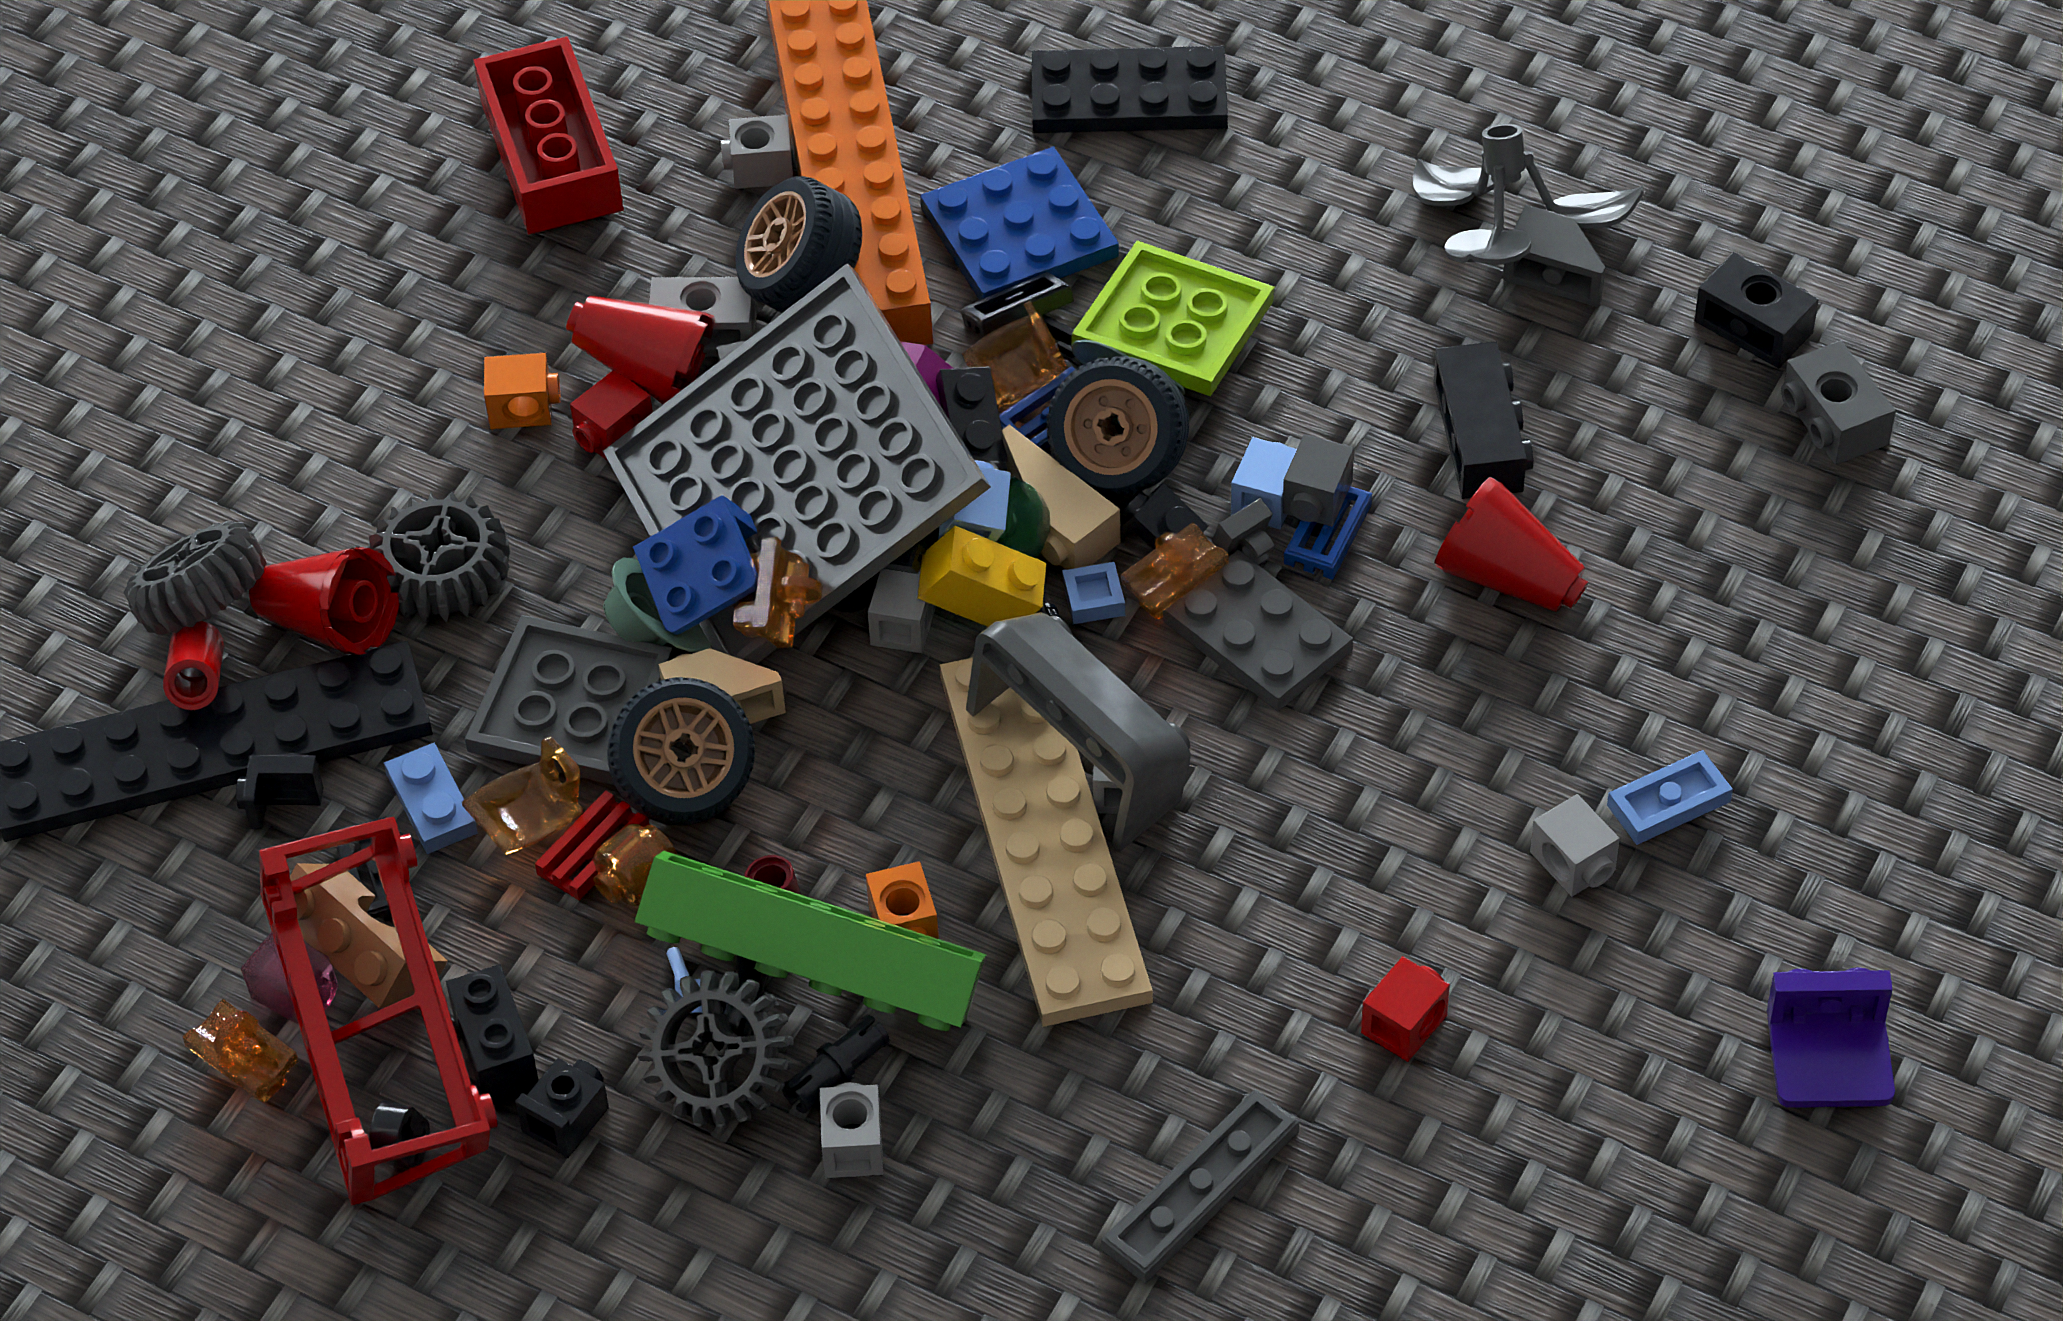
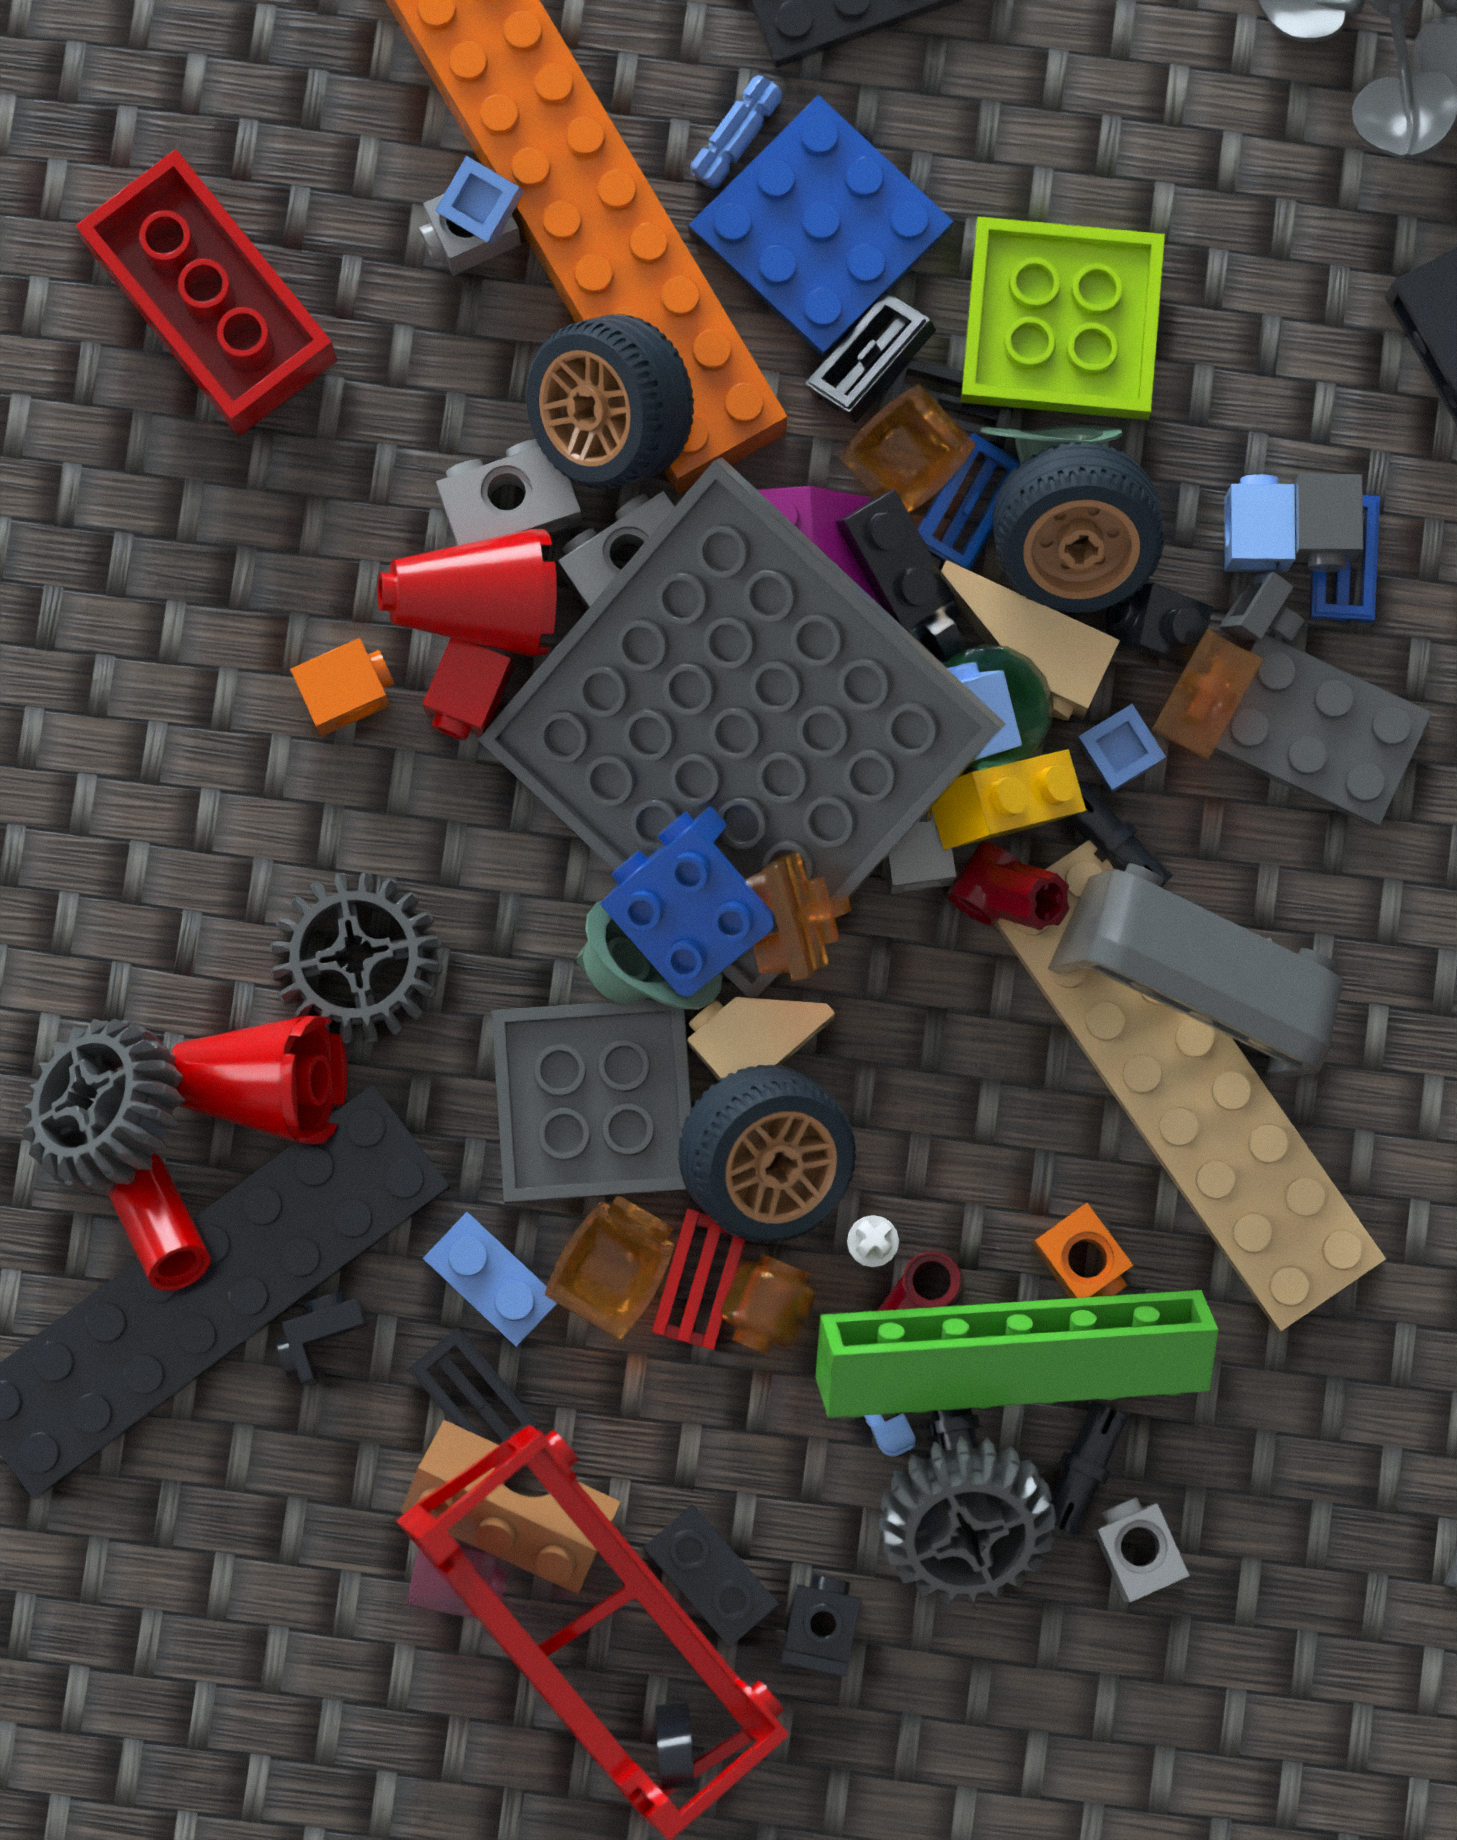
camera: 25 degrees left, 30 degrees up
clear orange hips [182,999,299,1102] -> none
none -> medium blue plate [435,156,525,246]
none -> medium blue axle [690,75,782,189]
none -> white axle [847,1215,899,1267]
none -> dark red piece [946,841,1070,931]

